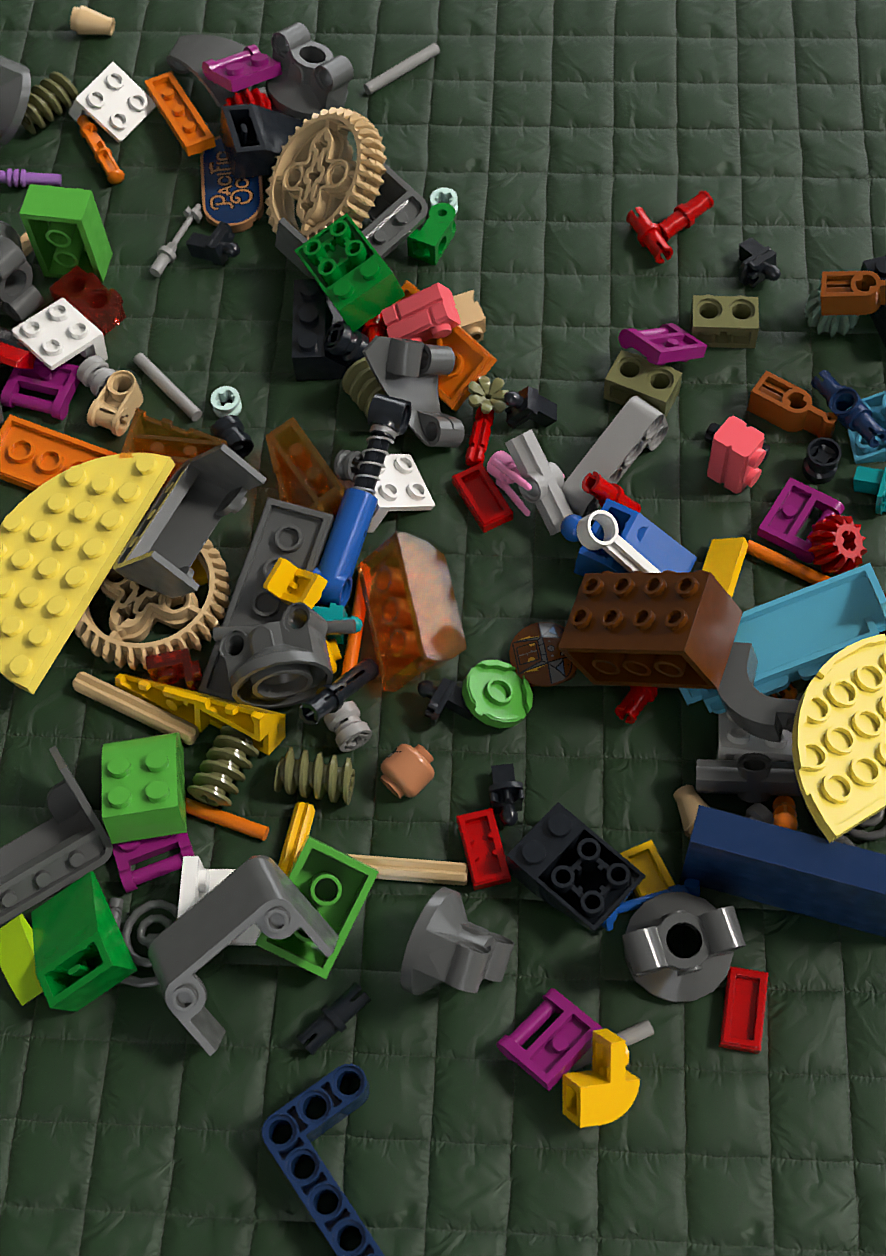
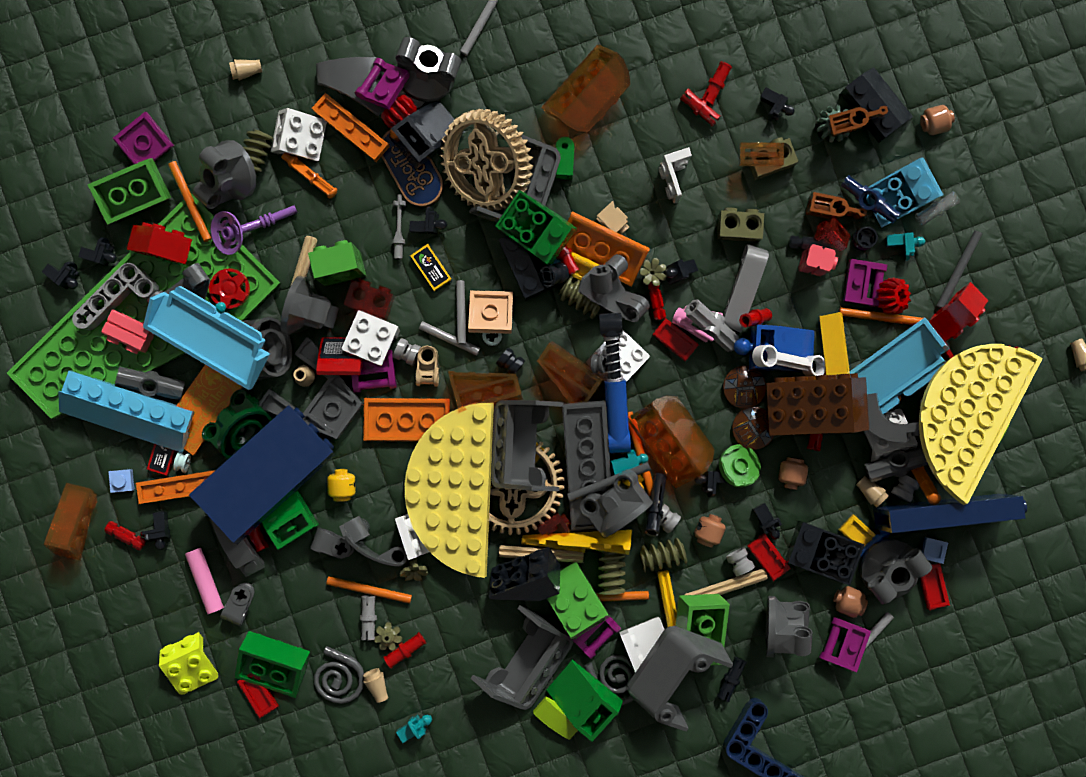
camera: 25 degrees left, 25 degrees up
yellow bracket [263,557,328,609] -> none
coral brick [381,282,461,342] -> none
light aqua bush [430,188,458,213] -> none
yellow brick [562,1029,640,1128] -> none
magenta plate [619,323,707,366] -> none
none -> tile [410,244,452,292]
none -> light grey bar [456,280,466,345]
none -> light nougat plate [468,290,513,334]
none -> black slope [489,547,561,601]
none -> clear orange windscreen [541,44,630,132]
none -> white bracket [659,147,692,204]
none -> reddish brown dish [723,366,766,408]
none -> light grey wheel [726,547,755,577]
none -> clear orange tile [739,142,784,166]
none -> nougat head [778,457,808,490]
none -> clear red bracket [814,217,850,251]
none -> nougat head [833,586,868,618]
none -> light blue plate [922,537,948,564]

